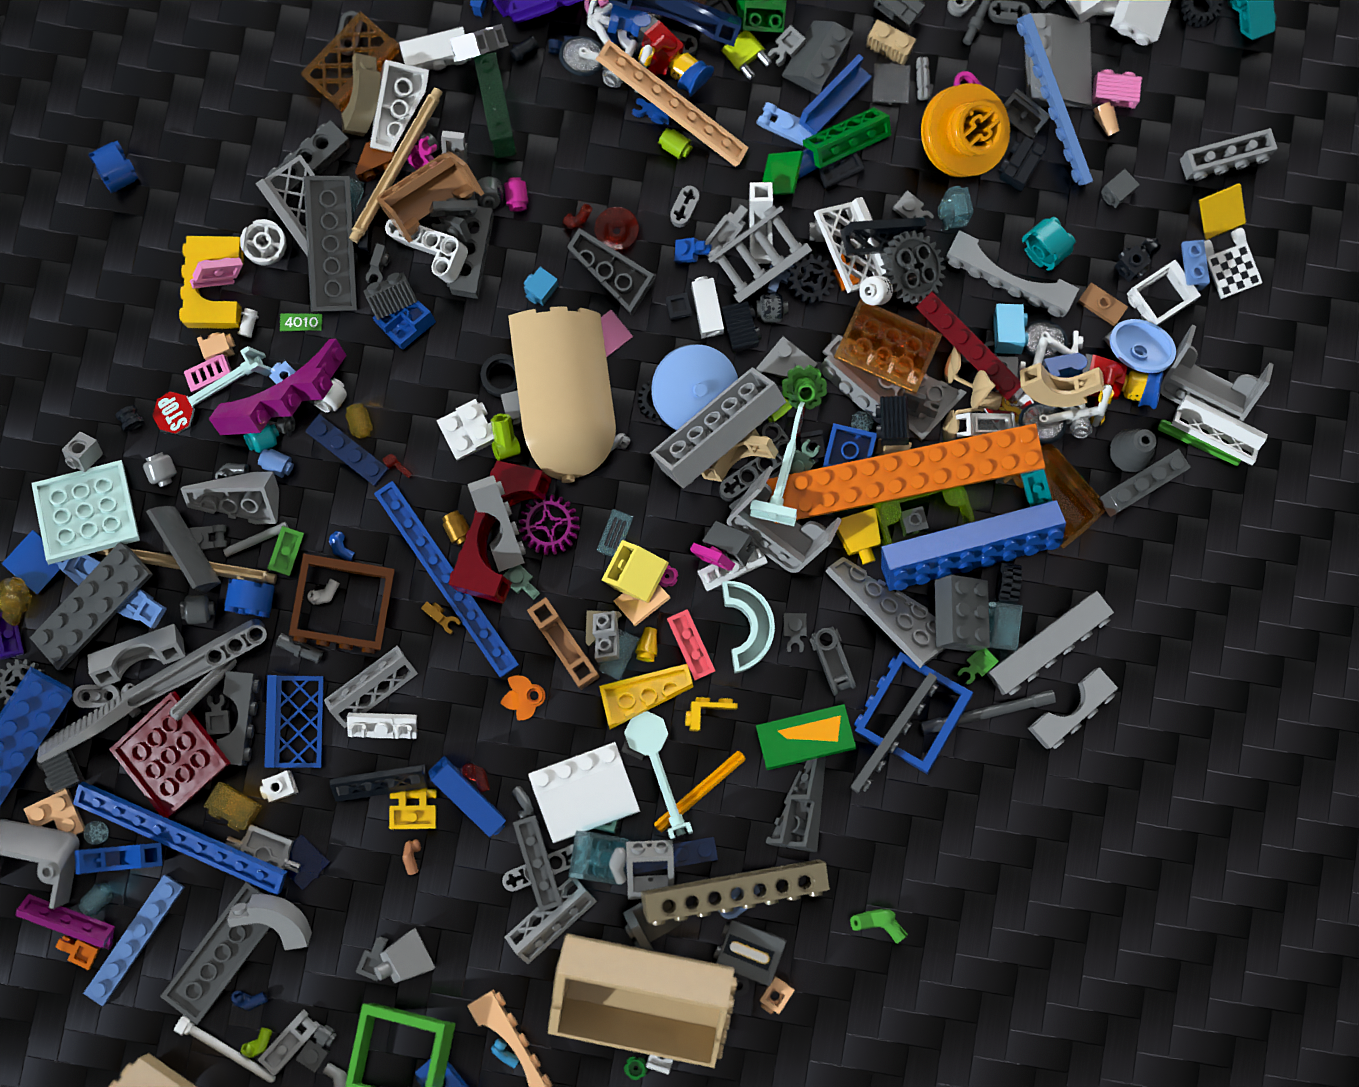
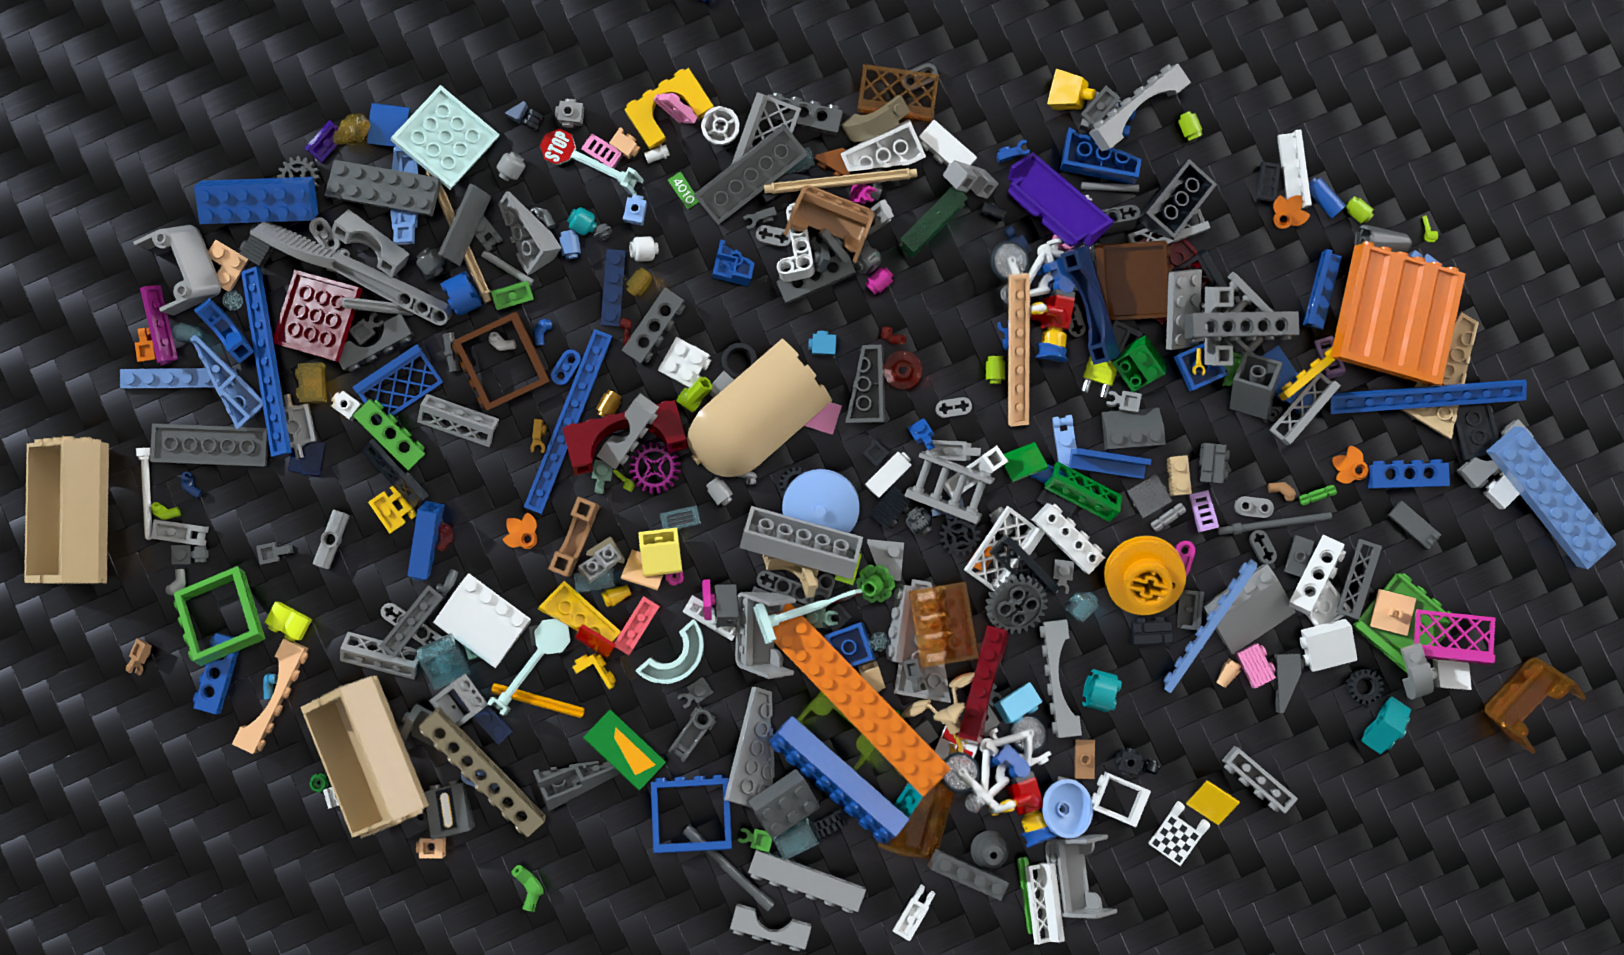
camera: 55 degrees right, 5 degrees up
light grey brick [62,432,103,472] -> none
magenta arch [209,339,346,435] -> none
light grey arch [227,894,312,950] -> none
white plate [347,713,417,739] -> none
dark grey brick [363,272,417,320] -> none
light grey torso [374,929,435,983] -> none
nougat arm [402,839,421,875] -> none
light grey arm [609,847,627,884] -> none
yellow torso [836,508,881,565] -> none
dark grey plate [851,672,939,795] -> none
white head [859,276,893,306] -> none
black brick [876,395,909,446] -> none
dark grey brick [898,506,929,537] -> none
white window [956,412,1016,438] -> none
tan arch [1020,362,1104,407] -> none
dark grey brick [1101,169,1140,208] -> none
medium blue bracket [1181,240,1210,291] -> none
none -> medium blue wedge [190,335,263,430]
none -> neon yellow brick [264,602,312,642]
none -> light grey piece [313,510,350,569]
none -> bright green brick [353,399,426,470]
none -> sand blue slope [505,101,528,123]
none -> blue plate [551,350,581,385]
none -> light grey brick [555,99,585,128]
none -> red slope [575,624,616,659]
none -> lime hand [613,469,635,492]
none -> dark grey brick [622,287,686,365]
none -> light grey brick [706,477,733,506]
none -> light grey beam [756,225,791,248]
none -> white hinge [893,885,935,941]
none -> white brick [1031,503,1105,574]
none -> lavender slope [1189,490,1219,532]
none -> dark grey slope [1273,653,1304,713]

